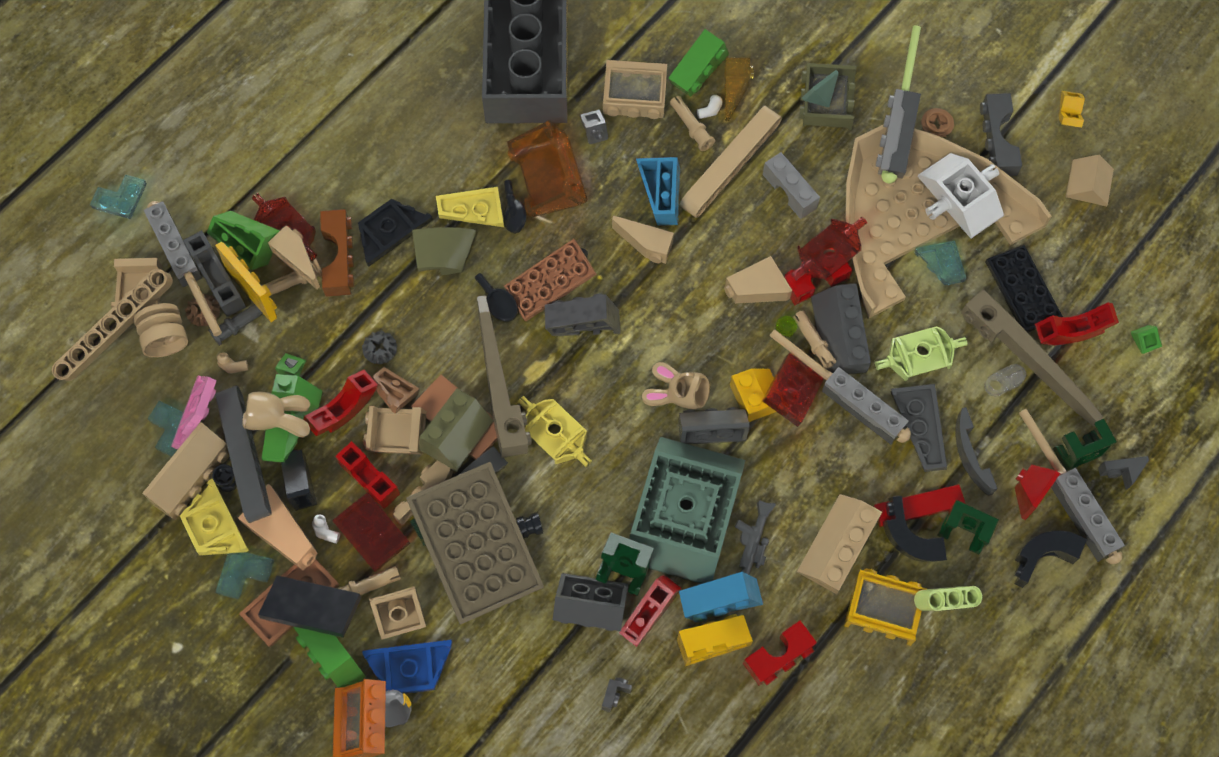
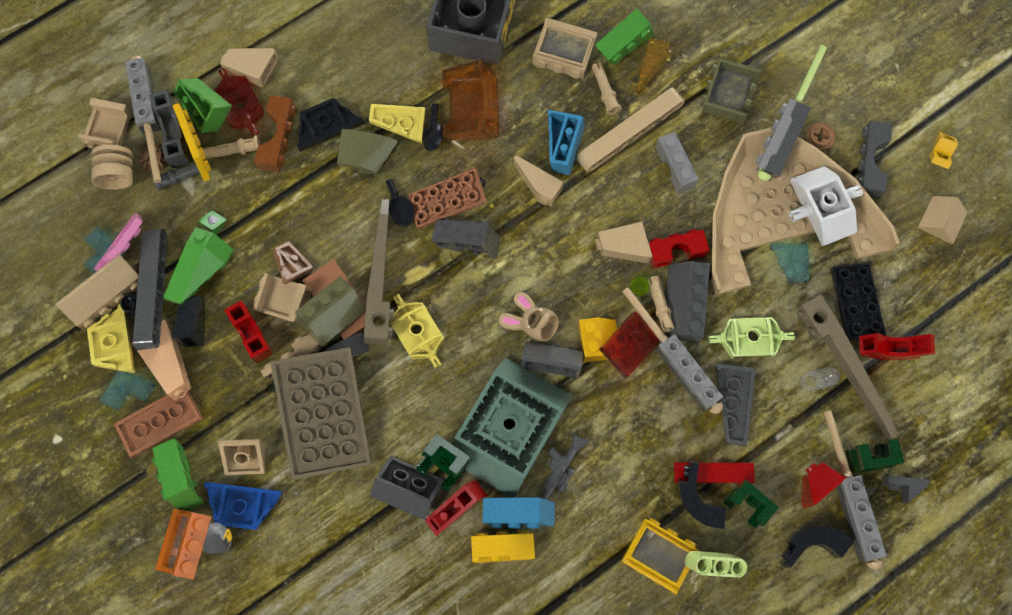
camera: 15 degrees right, 5 degrees up
tan beam [52,269,173,381] -> none
clear light blue plate [90,174,147,219] -> none
tan arm [217,352,249,374] -> none
tan piece [242,392,310,438] -> none
black tile [258,576,362,638] -> none
tan slope [268,226,320,289] -> none
red arch [303,370,378,436] -> none
white arm [312,514,340,544] -> none
clear red plate [332,492,410,572] -> none
tan pin [338,566,401,595] -> none
dark grey gear [362,330,397,364] -> none
black wheel [516,512,543,539] -> none
flat silver bracket [580,110,608,144] -> none
flat silver bracket [601,677,632,712] -> none
white arm [697,95,723,119] -> none
red arch [743,620,817,686] -> none
clear red plate [791,217,867,281] -> none
tan slope [797,494,882,594] -> none
sand green slope [802,70,839,107] -> none
dark grey slope [955,407,998,496] -> none
bright green slope [1131,325,1162,354] -> none
none -> tan slope [220,48,279,88]

